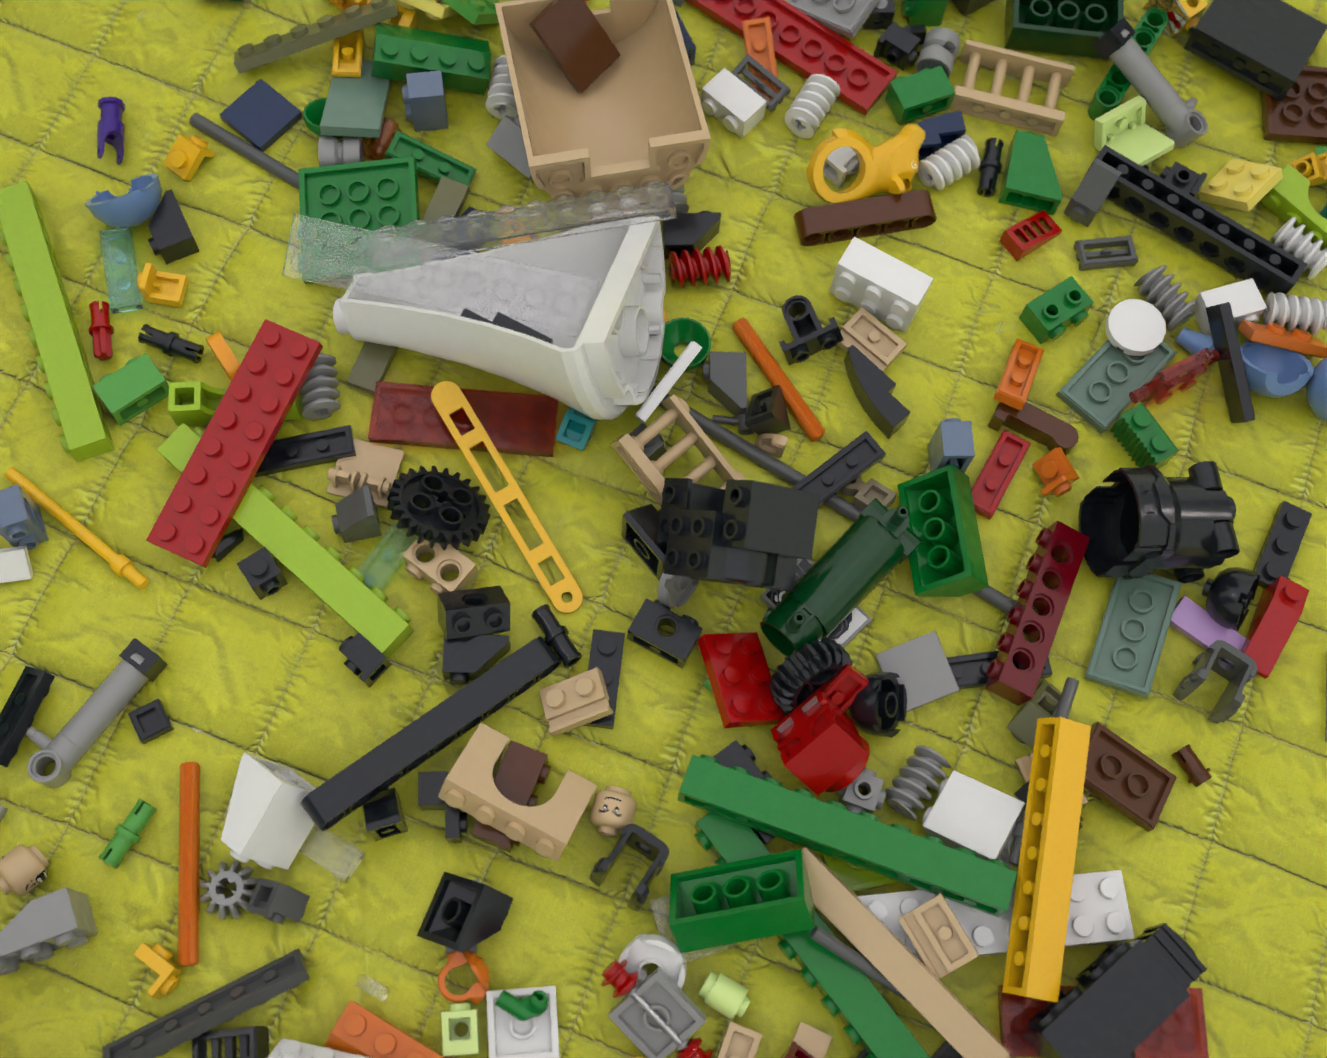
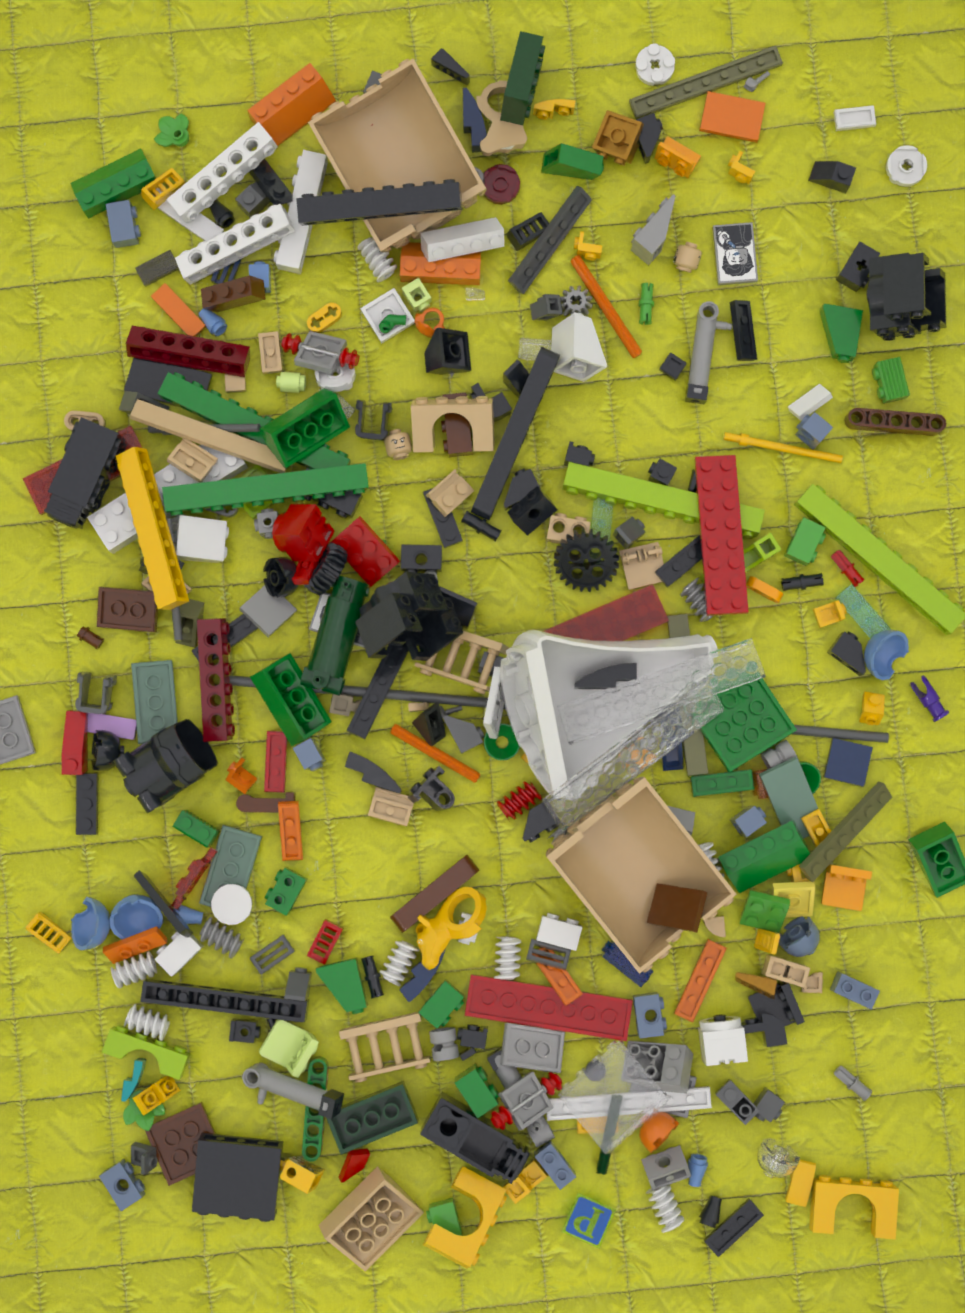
camera: 160 degrees right, 15 degrees up
yellow piece [431,381,583,613] -> none
white brick [829,236,934,333] -> none
light grey piece [885,745,951,821] -> none
light yellow plate [1198,158,1283,212] -> none

